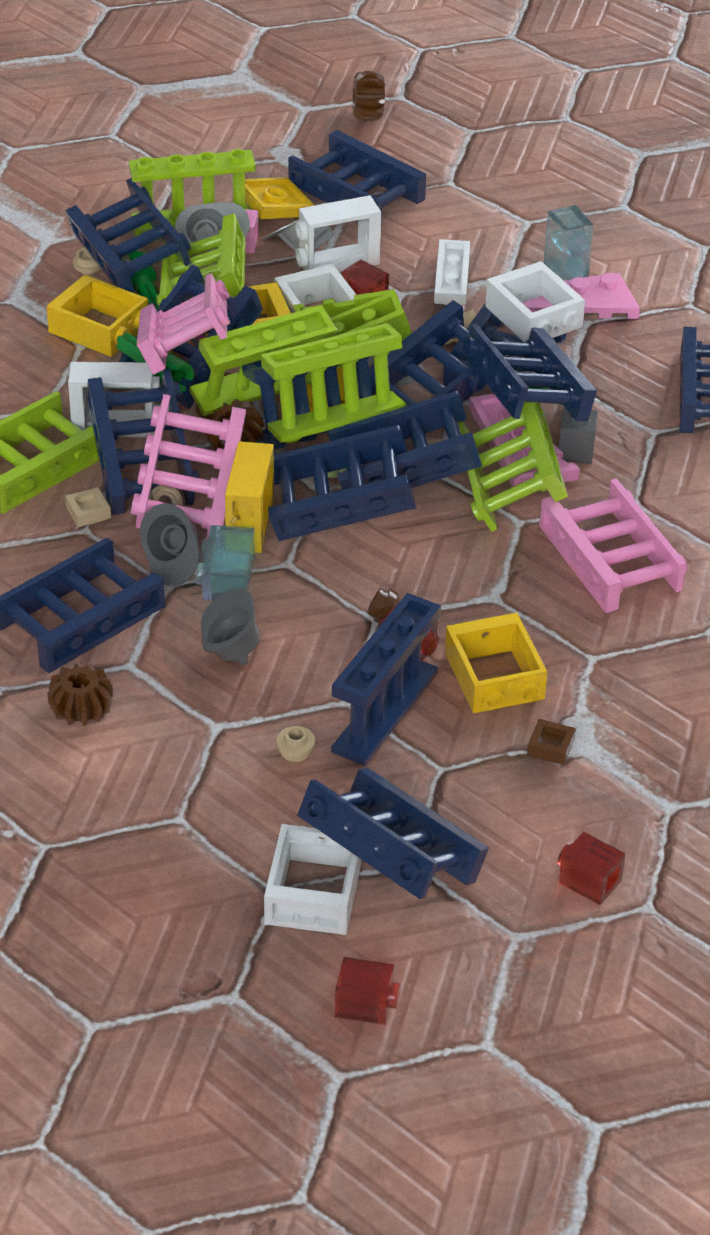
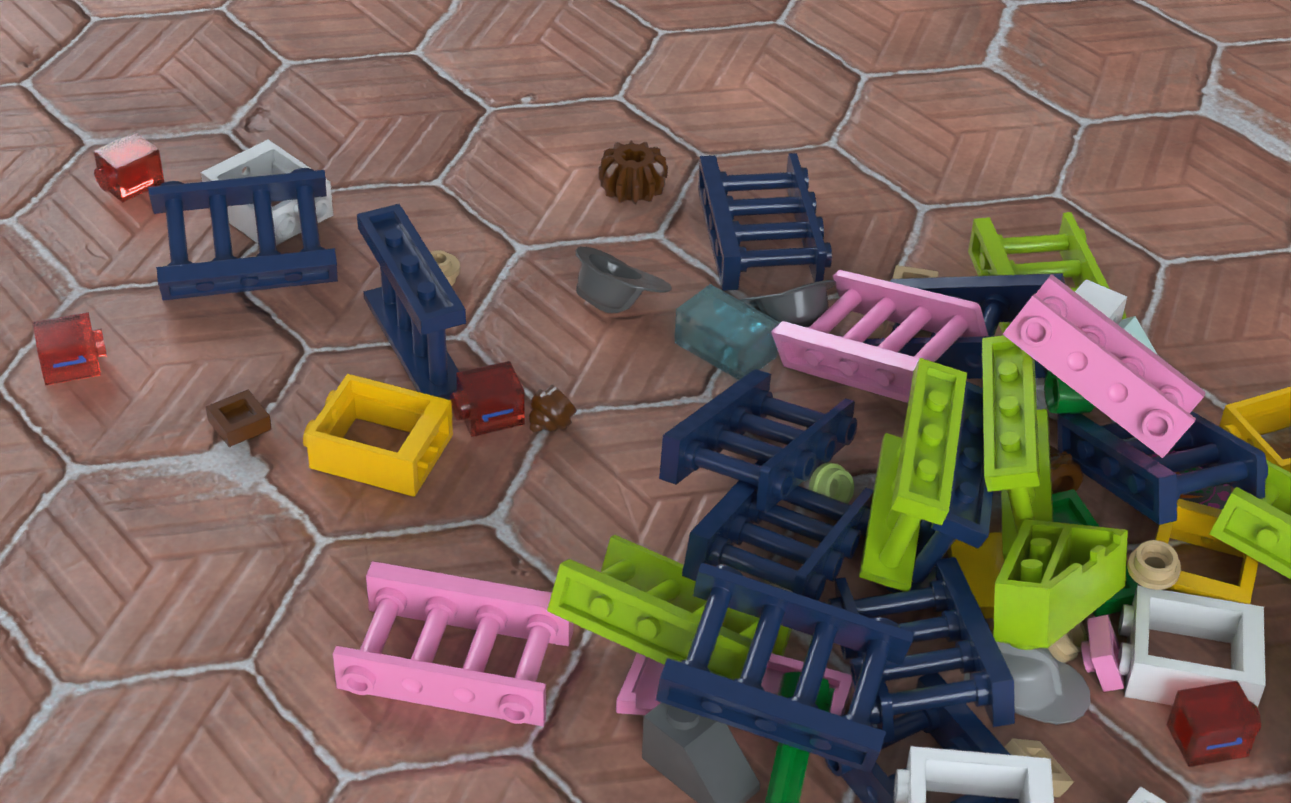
camera: 125 degrees right, 0 degrees up
yellow window [225,441,274,553] -> none
none -> tan plate [1127,540,1181,590]

